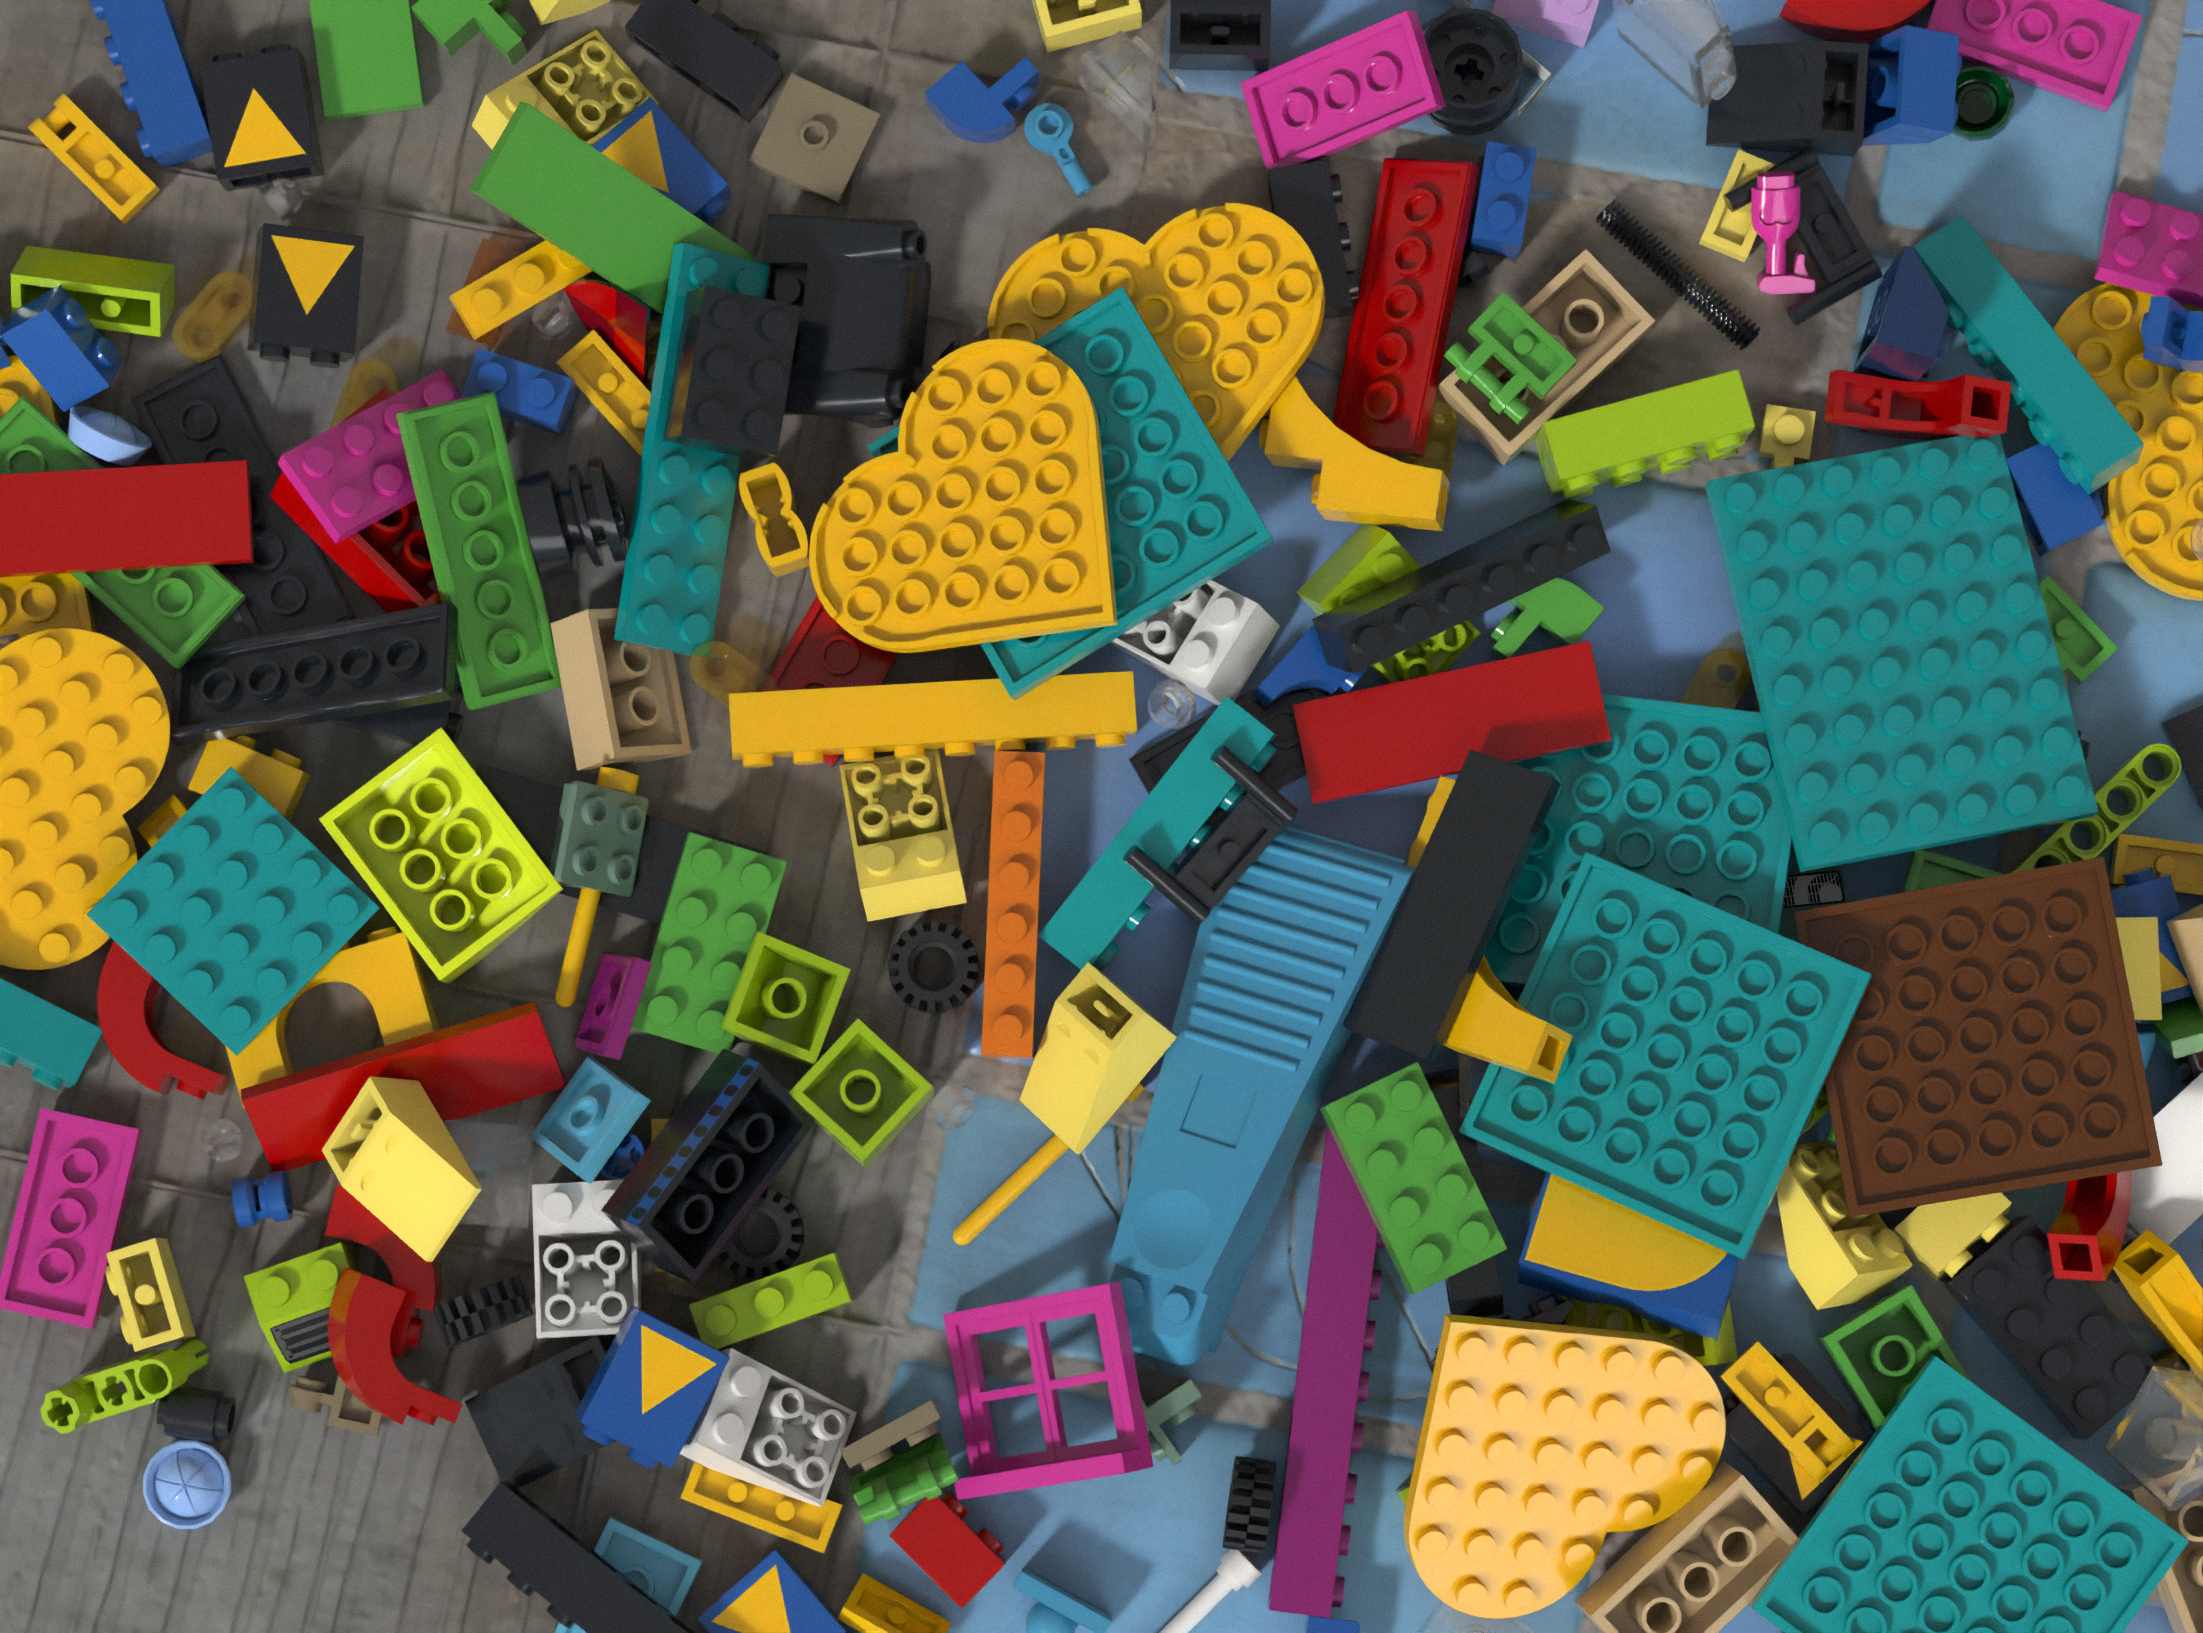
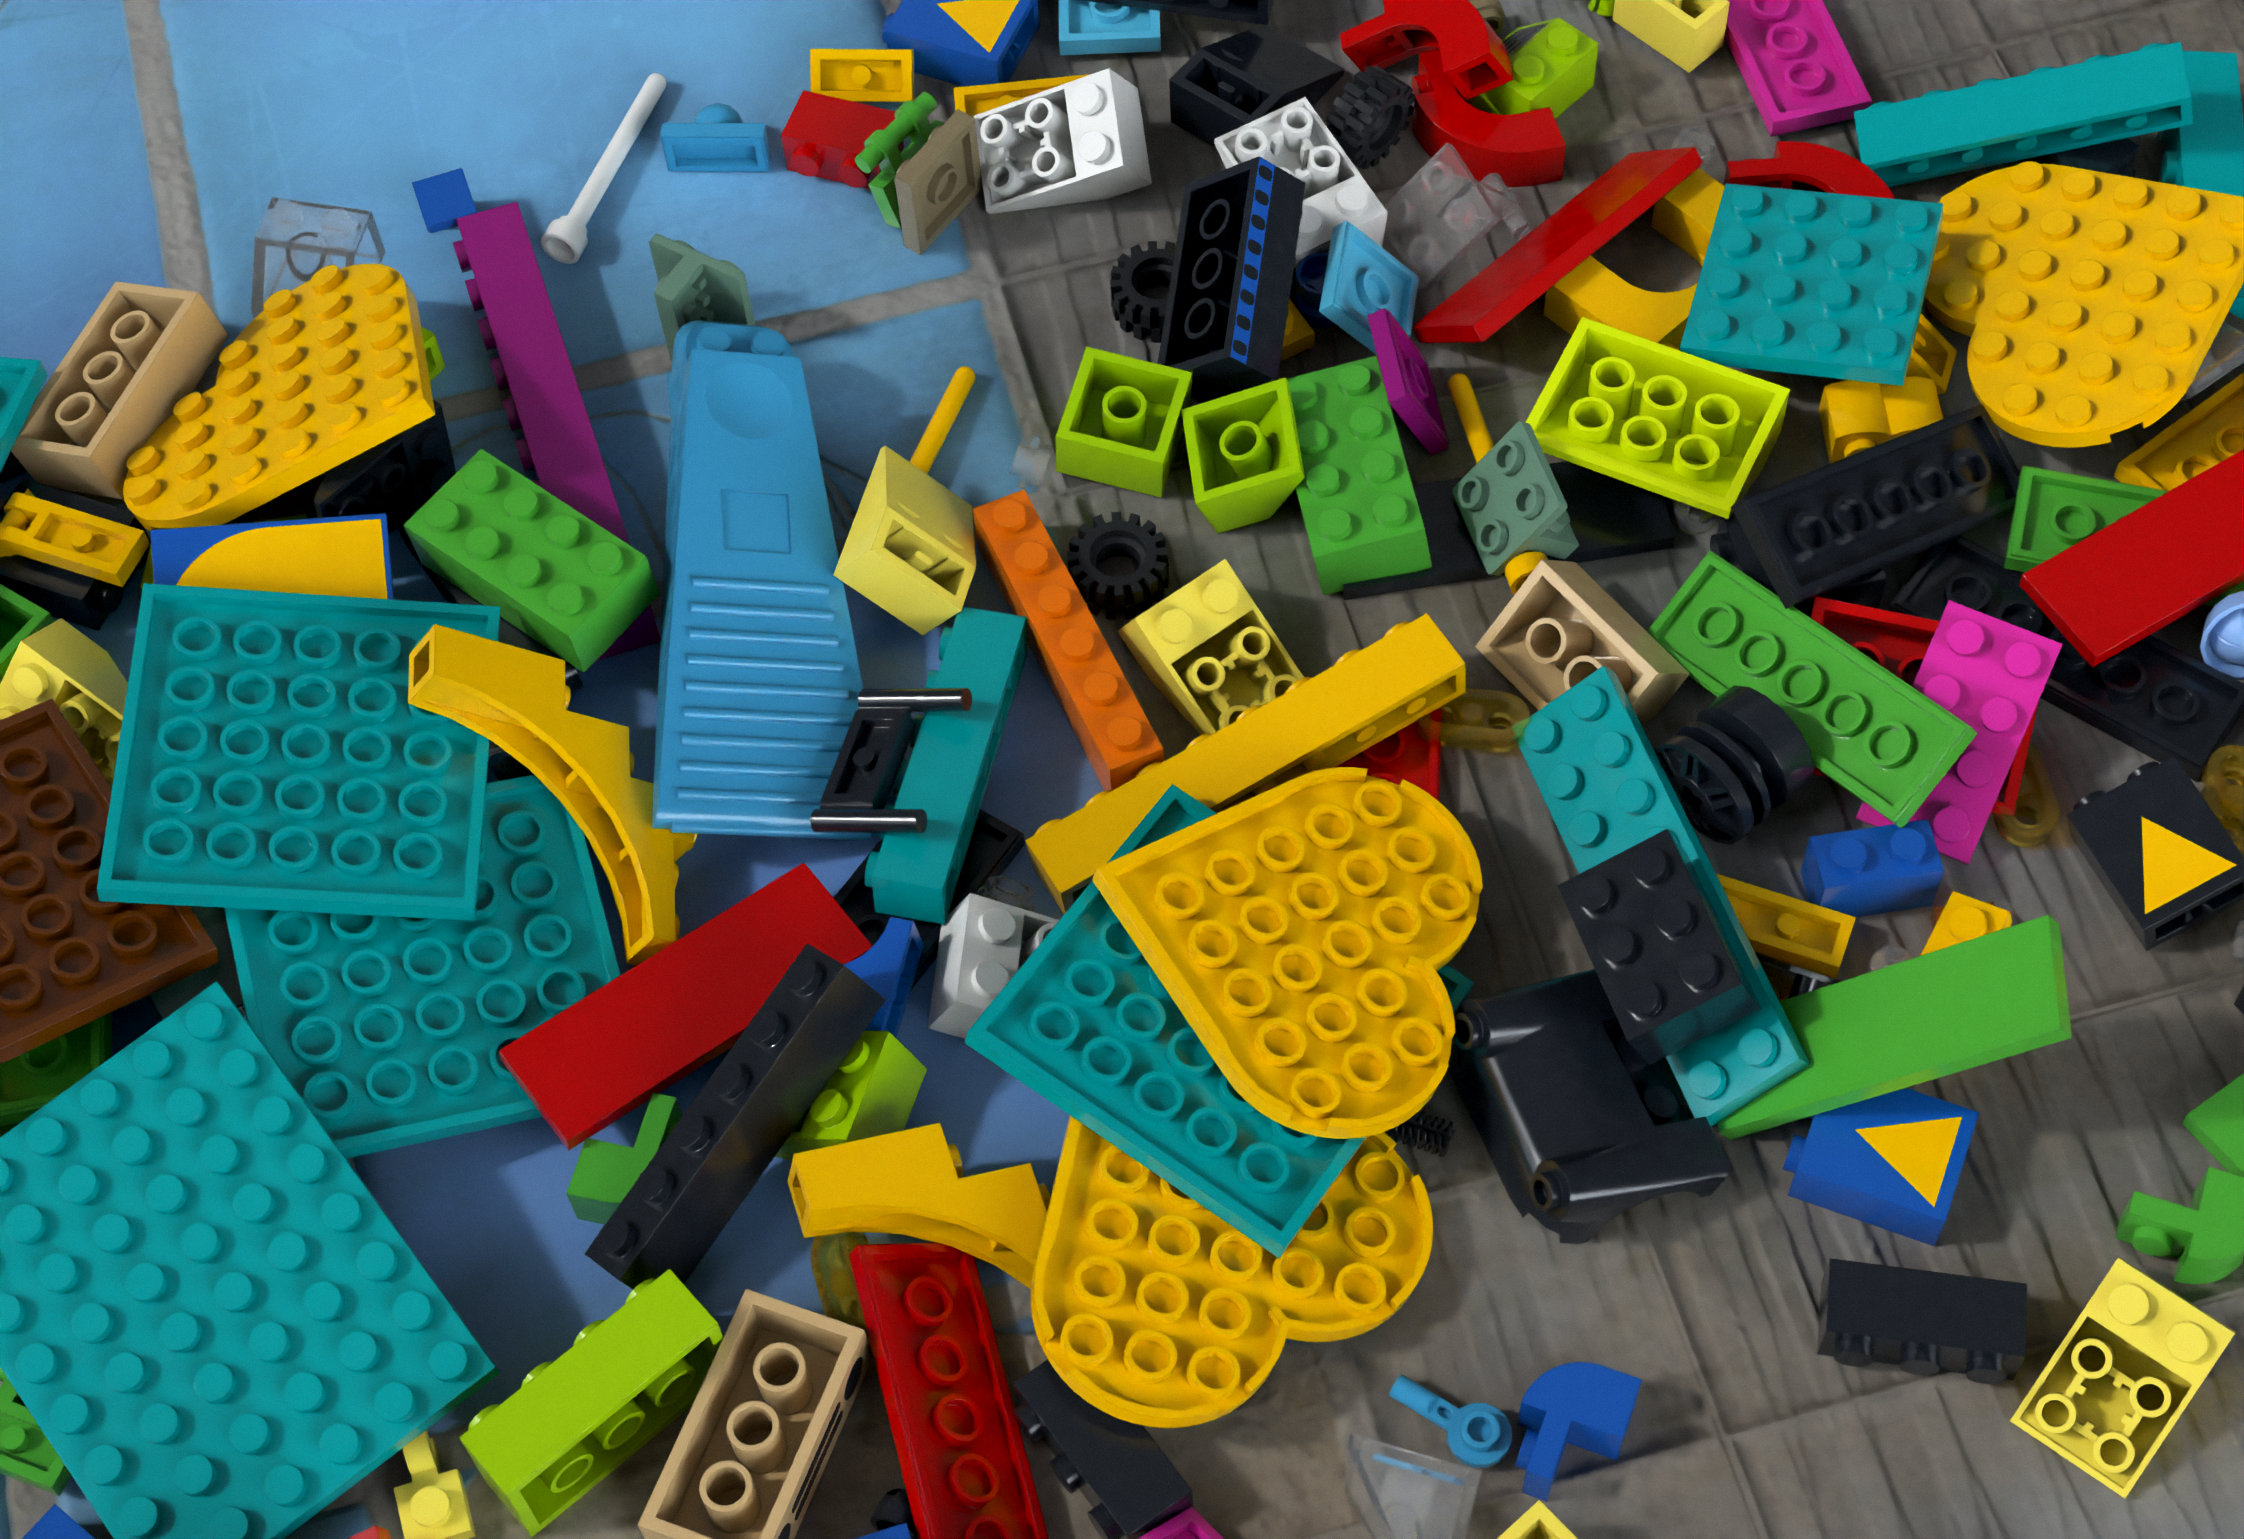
camera: 155 degrees right, 25 degrees down
blue wheel [231,1170,293,1228] -> none
light yellow slope [322,1076,482,1262] -> none
light yellow slope [472,30,659,150] -> none
blue brick [574,1305,730,1470] -> none
lime brick [689,1253,854,1350] -> none
yellow brick [739,462,810,577] -> none
dark tan plate [749,73,881,206] -> none
dark pink window [943,1281,1154,1500] -> none
black tyre [1223,1456,1276,1554] -> none
black tile [1344,750,1561,1064] -> none
bright green plate [1444,292,1577,425] -> none
clear yellow plate [1678,649,1750,709] -> none

